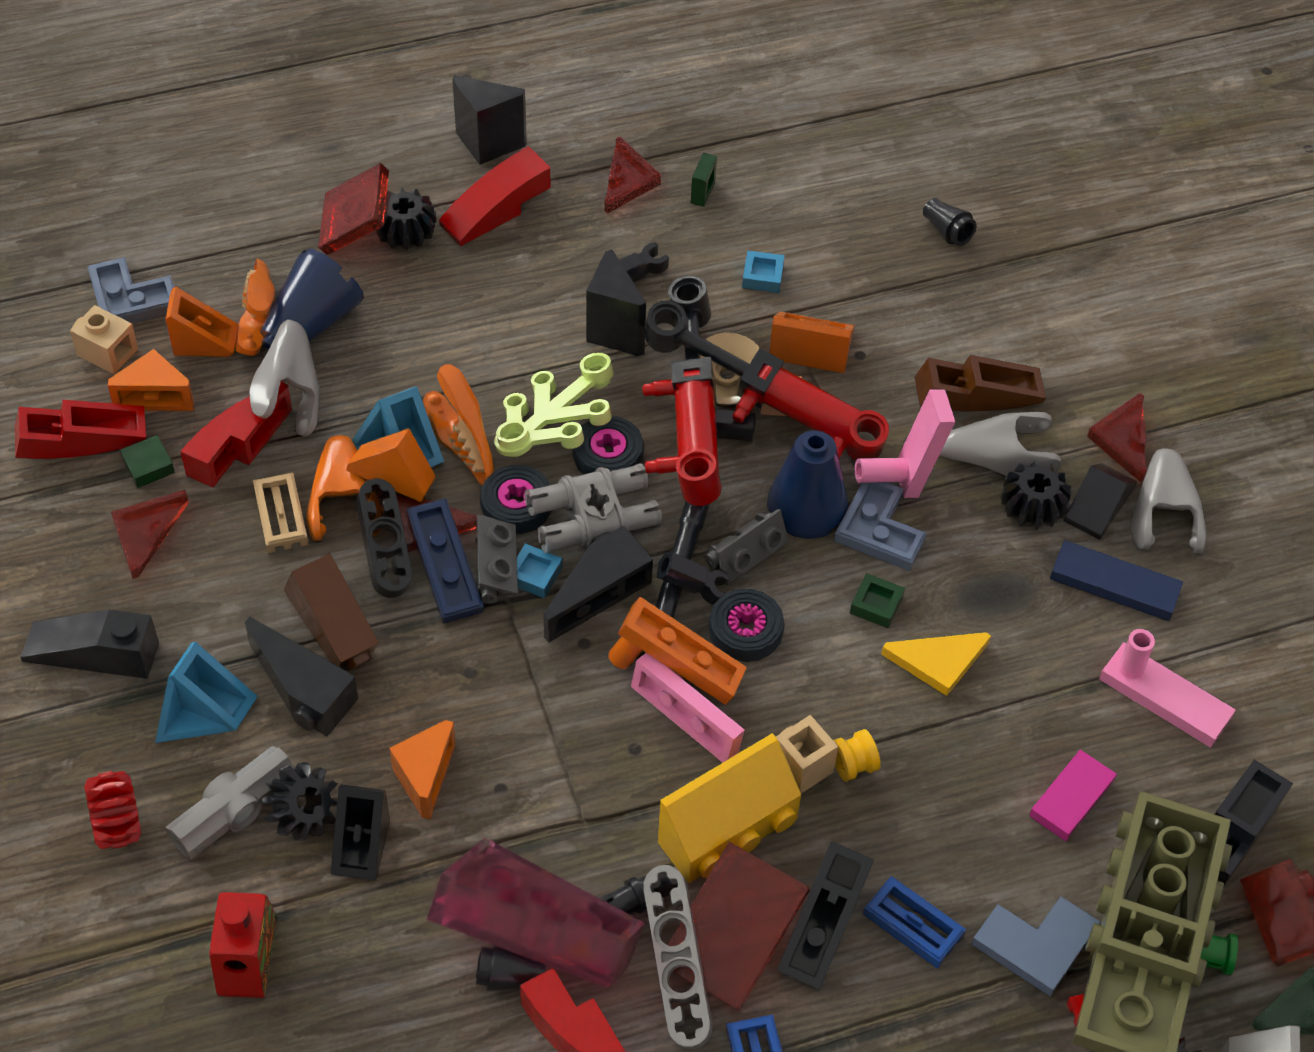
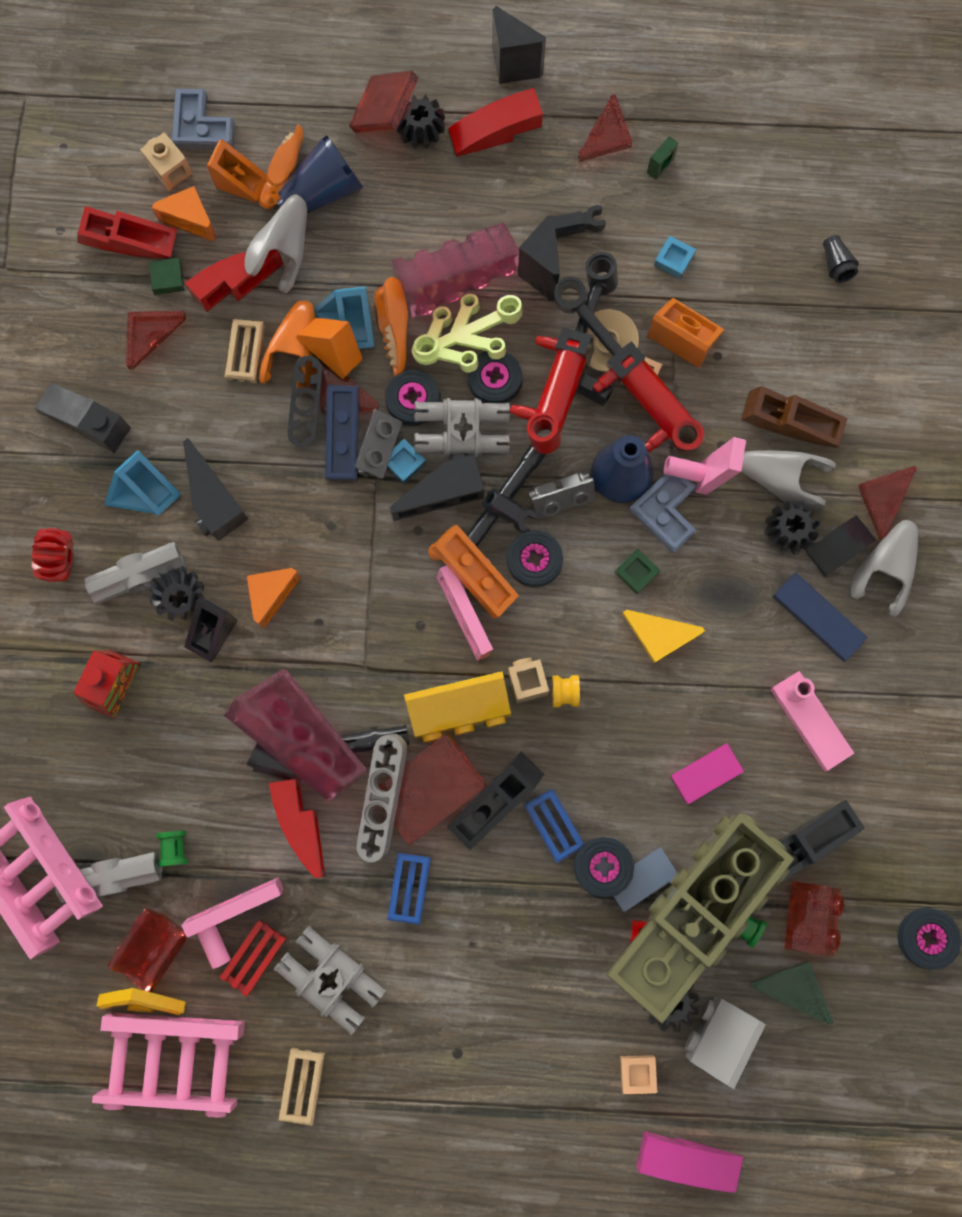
camera: 25 degrees right, 25 degrees up
reddish brown slope [284,553,379,671] -> none
none -> clear pink wedge [391,222,519,318]
none -> black bush [574,836,635,898]

